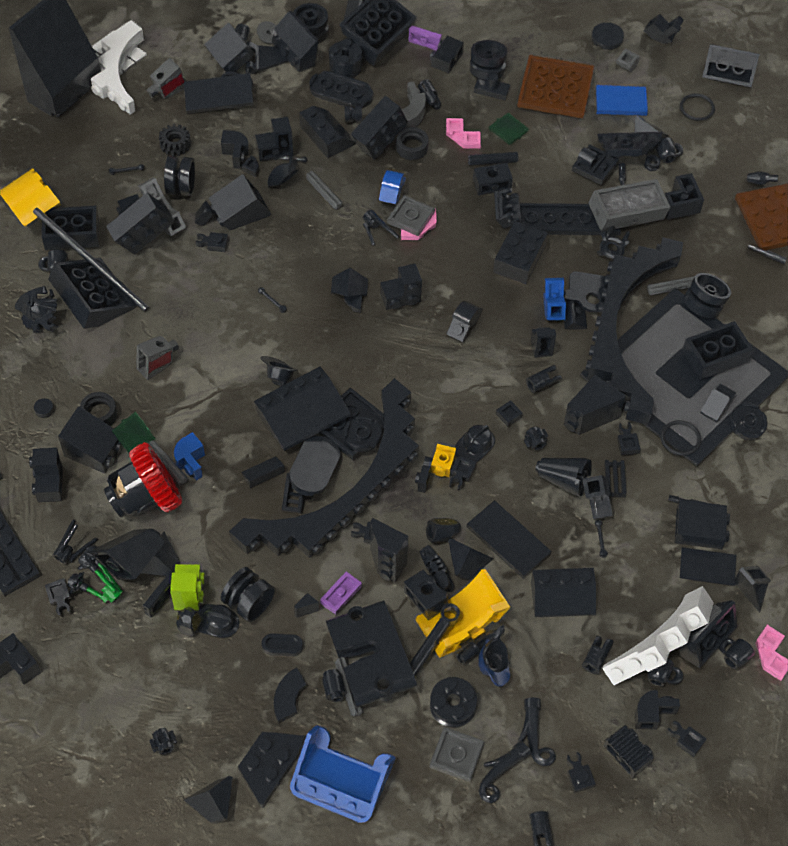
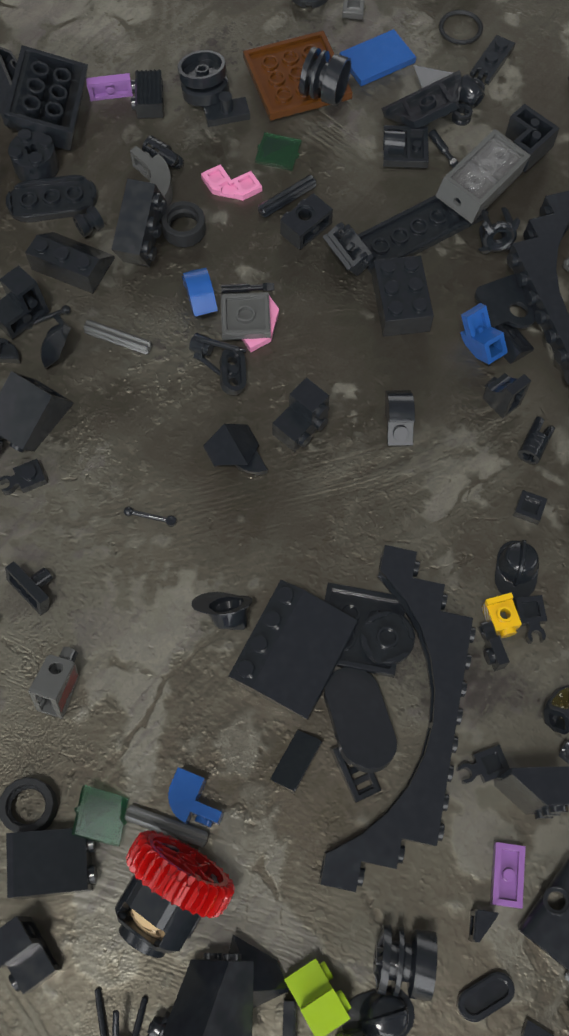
camera: 30 degrees left, 10 degrees up
none -> black tile [5,561,53,616]
none -> black plate [219,349,246,395]
none -> black piece [221,283,274,294]
none -> black wheel [299,47,352,106]
none -> black hinge [469,35,515,85]

